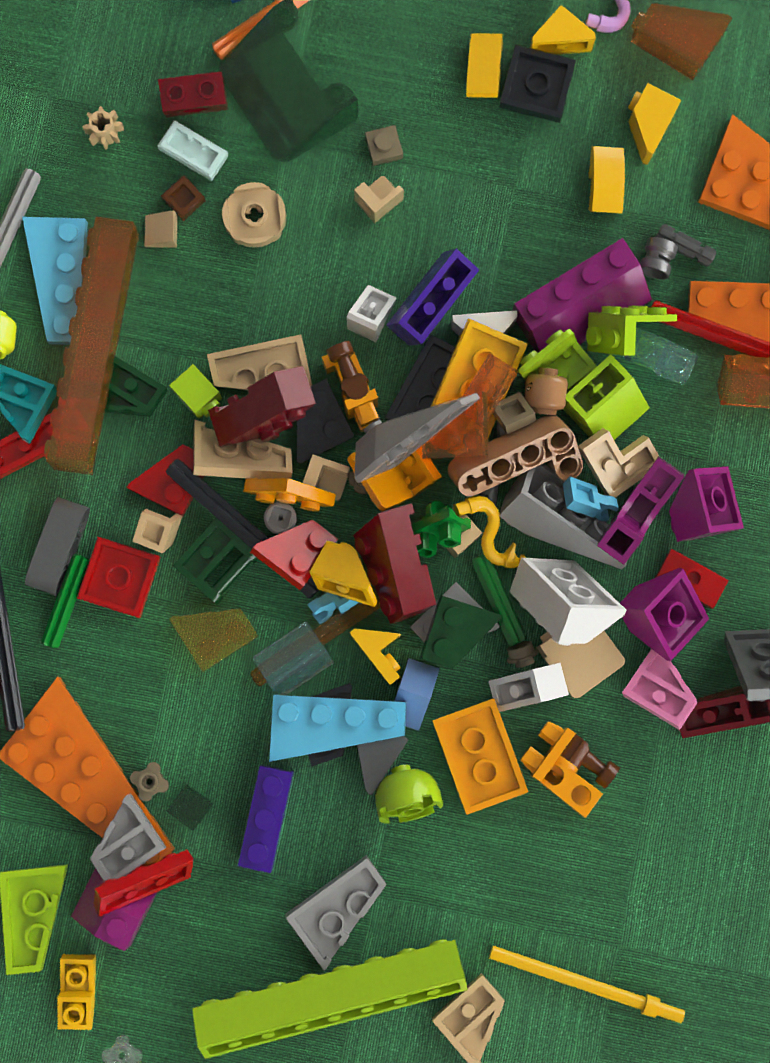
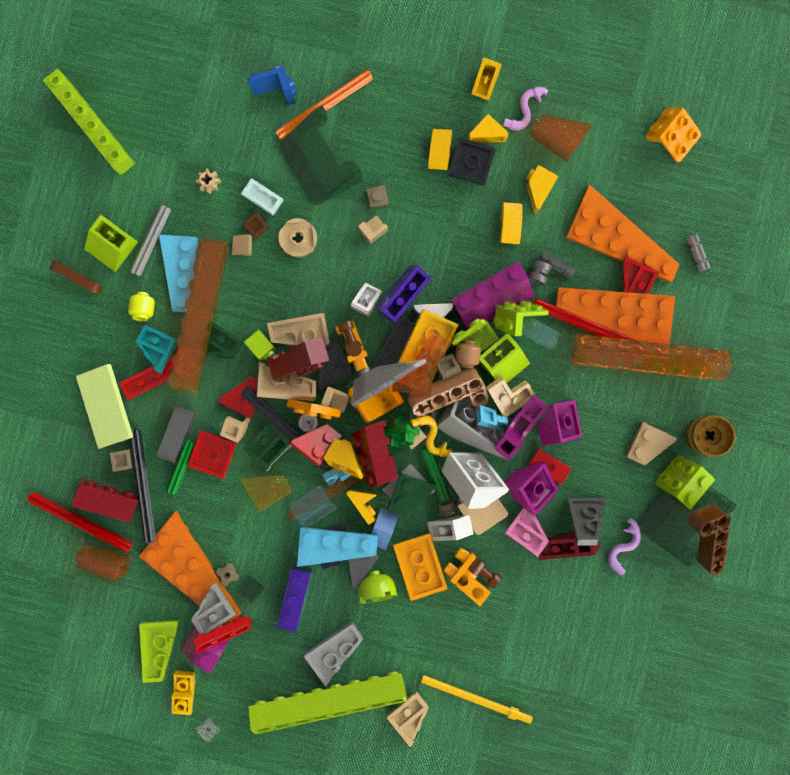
camera: 10 degrees right, 5 degrees up
dark red brick [158,71,228,118] -> none

